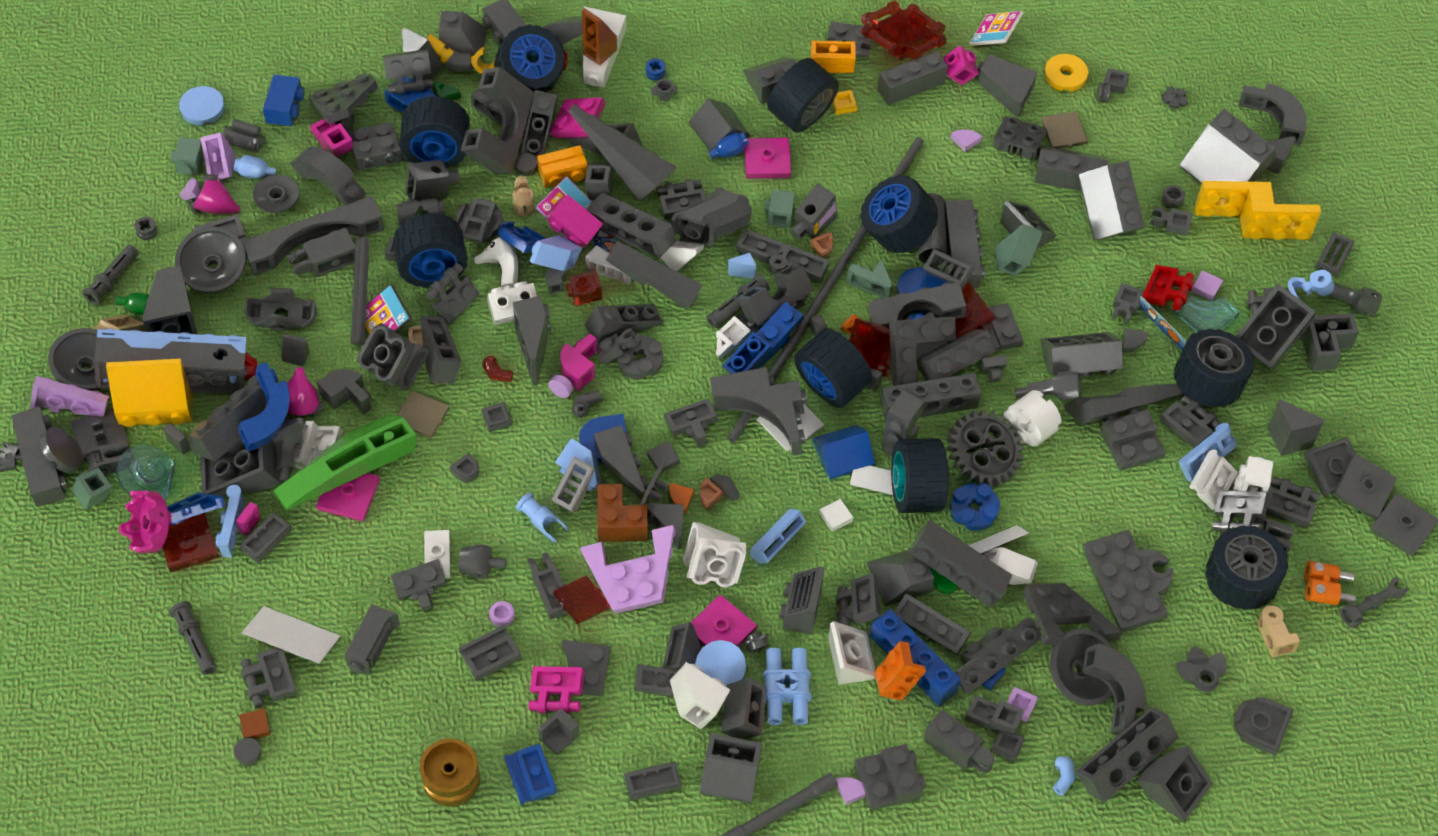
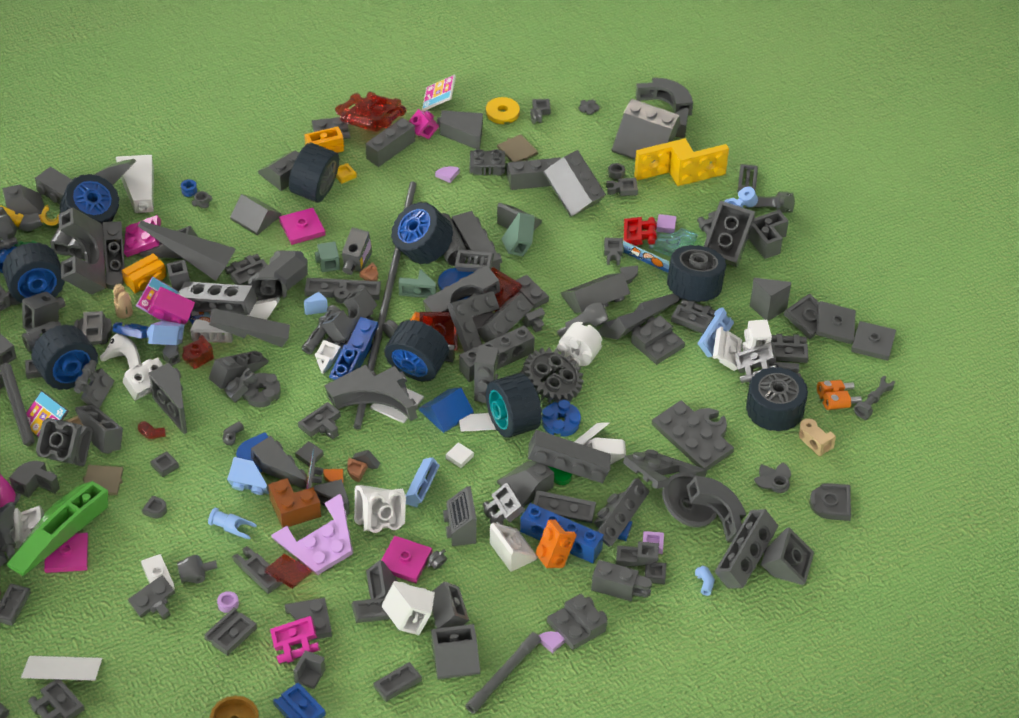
camera: 20 degrees left, 10 degrees down
dark grey window [344,604,400,675] -> none
lavender tile [548,375,573,398] -> none
light grey slope [551,457,596,512] -> none
dark pink brick [560,334,597,392] -> none
dark orange slope [582,8,617,66] -> none
light blue tile [695,640,746,687] -> none
blue plant [708,132,749,160] -> none
light blue pin [763,648,812,725] -> none

